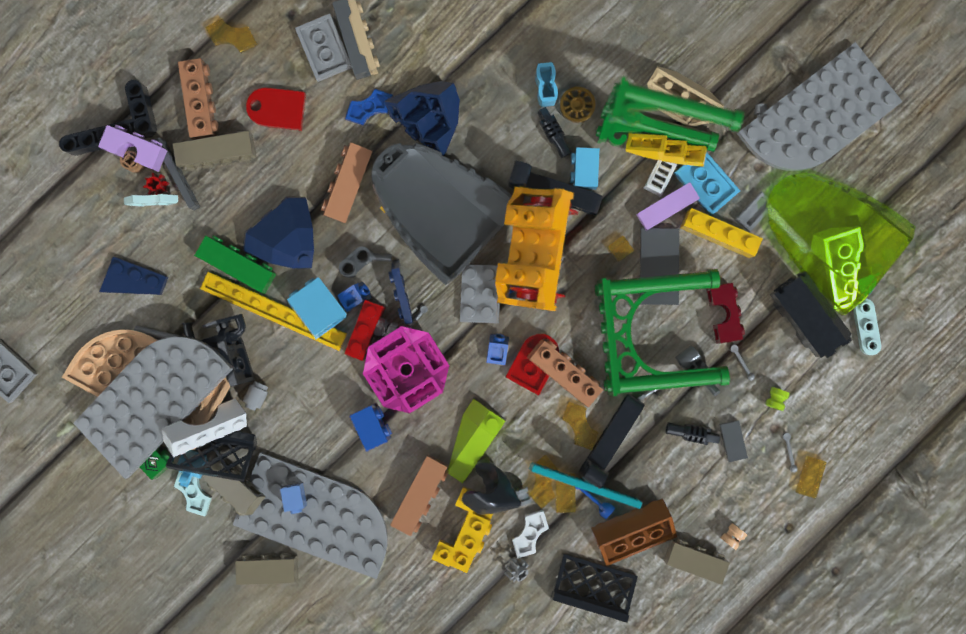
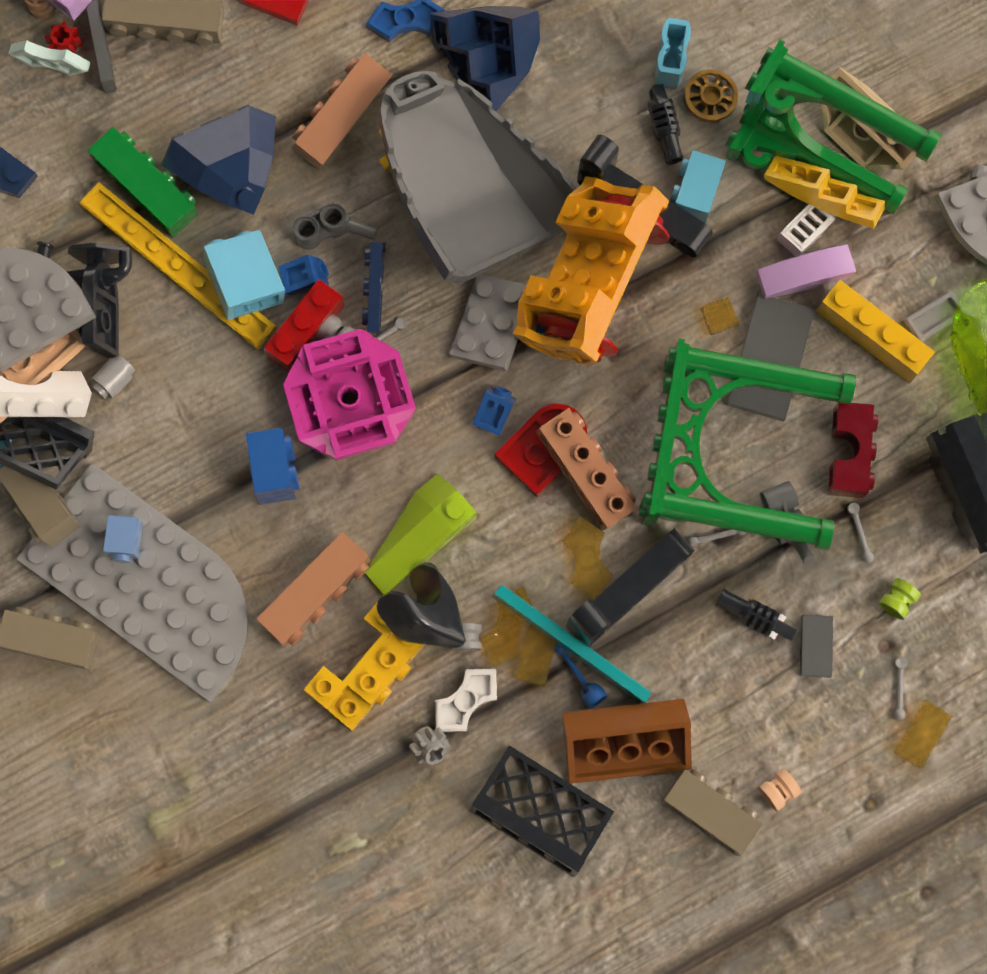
camera: 10 degrees right, 10 degrees down
medium azure tile [673,152,740,216] -> none

